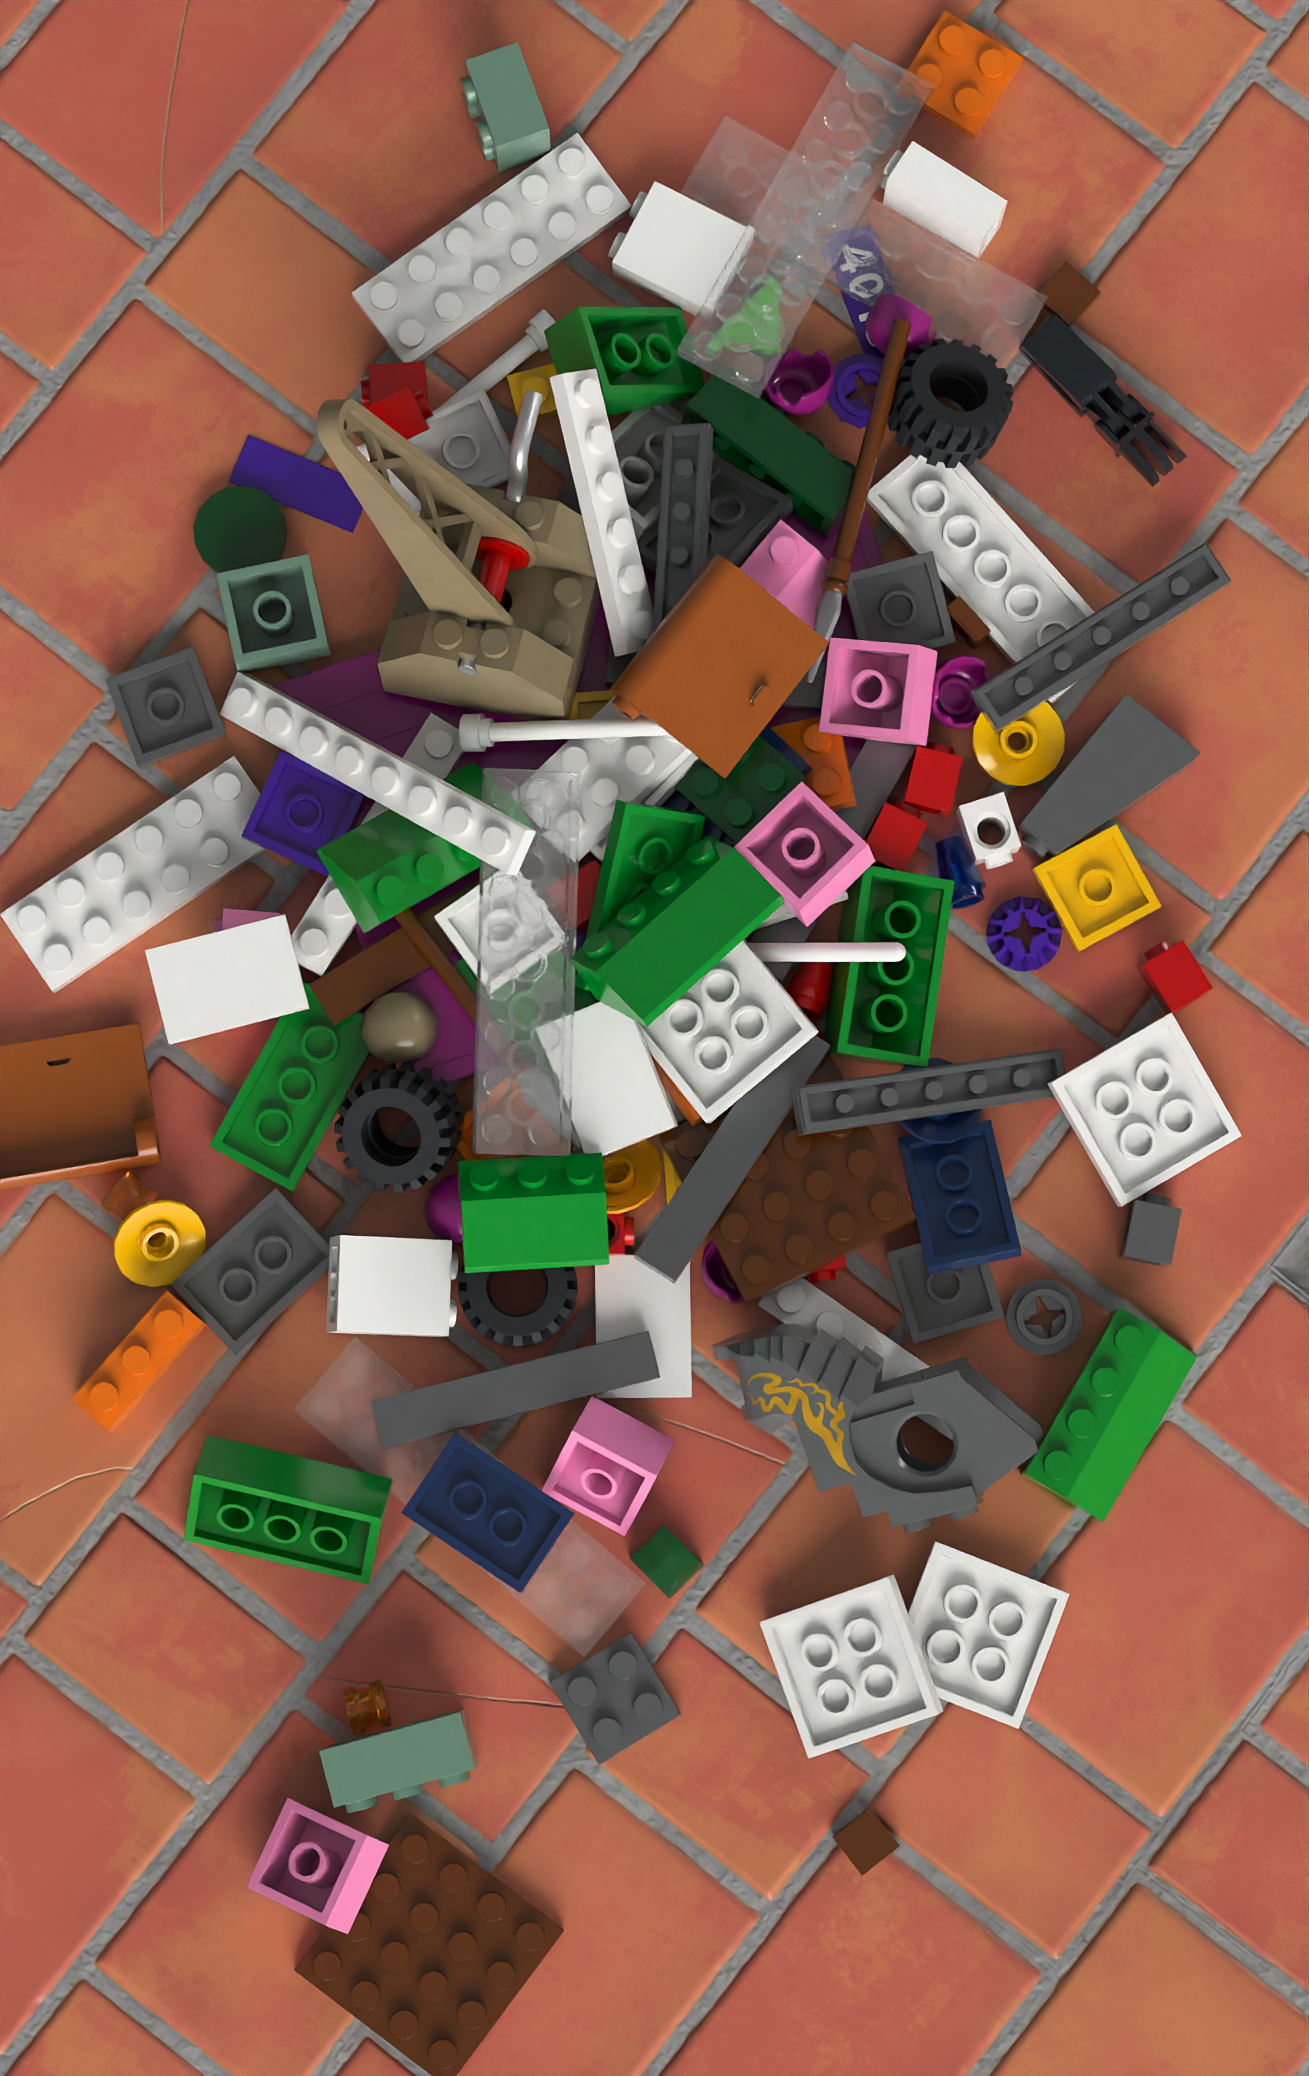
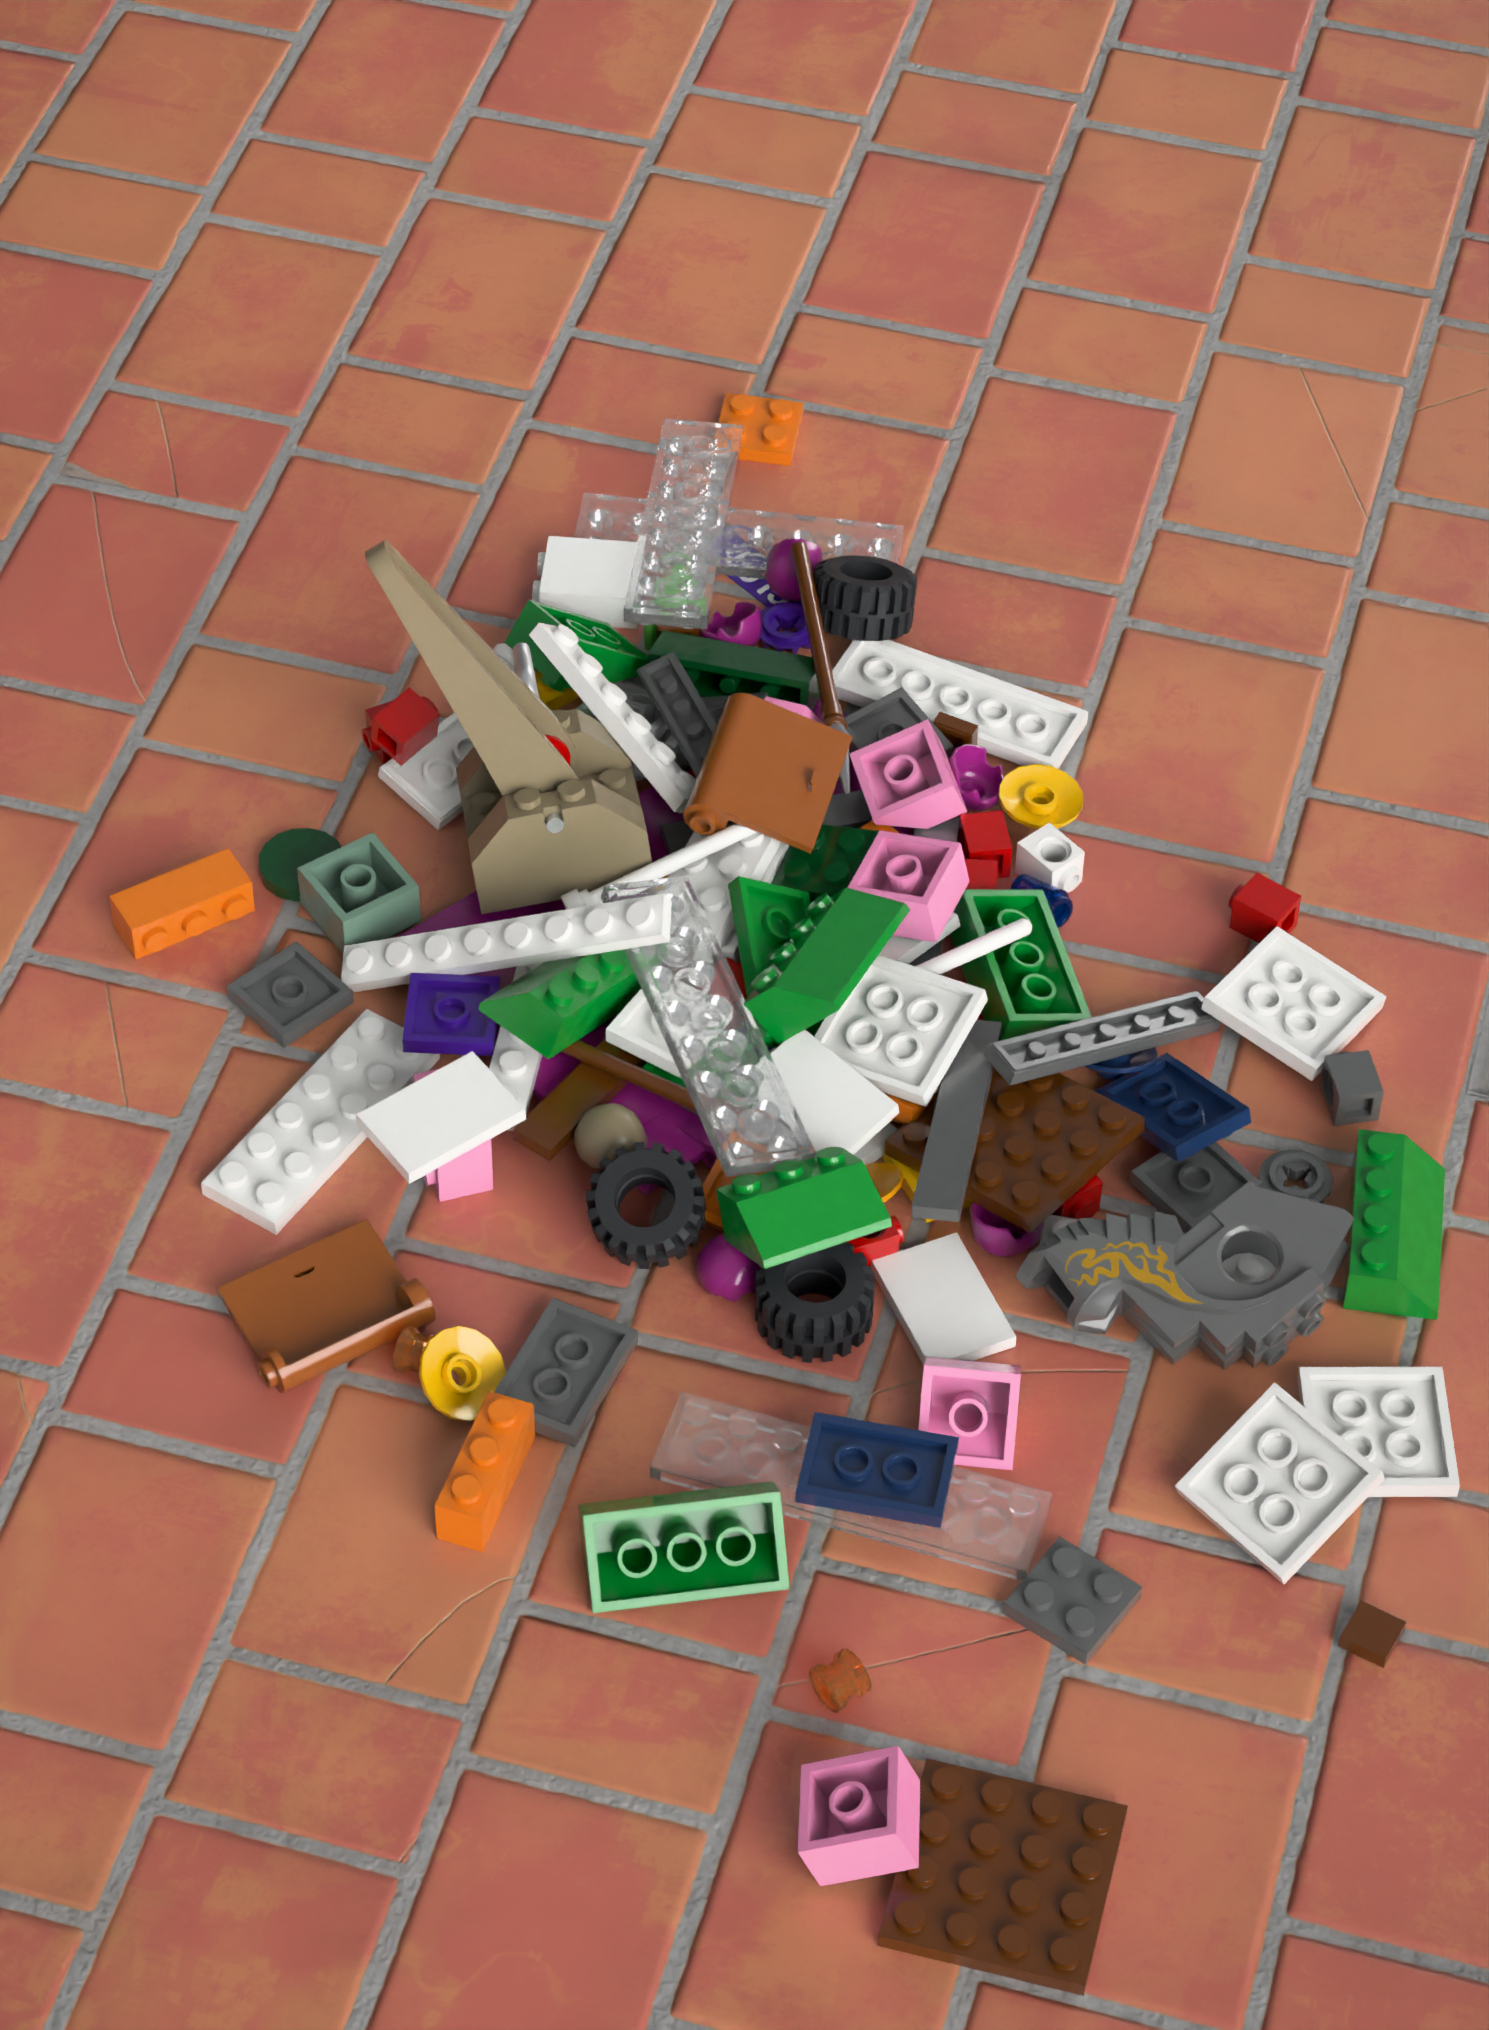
camera: 20 degrees left, 35 degrees down
green plate [209,982,370,1192] -> none
dark purple sticker [228,435,363,533] -> none
sand green brick [319,1708,478,1813] -> none
white brick [326,1235,458,1337] -> none
white plate [352,133,632,363] -> none
dark grey tile [370,1331,660,1448] -> none
sand green brick [460,42,551,173] -> none
dark green brick [630,1525,703,1599] -> none
white brick [881,141,1008,264] -> none
dark grey tile [970,542,1232,733] -> none
dark purple gear [986,896,1062,972] -> none
dark grey slope [1017,694,1200,858] -> none
black arm [1019,314,1187,487] -> none
yellow plate [1032,824,1162,953] -> none
reddish brown tile [1034,261,1101,328] -> none
none -> orange brick [109,848,255,959]

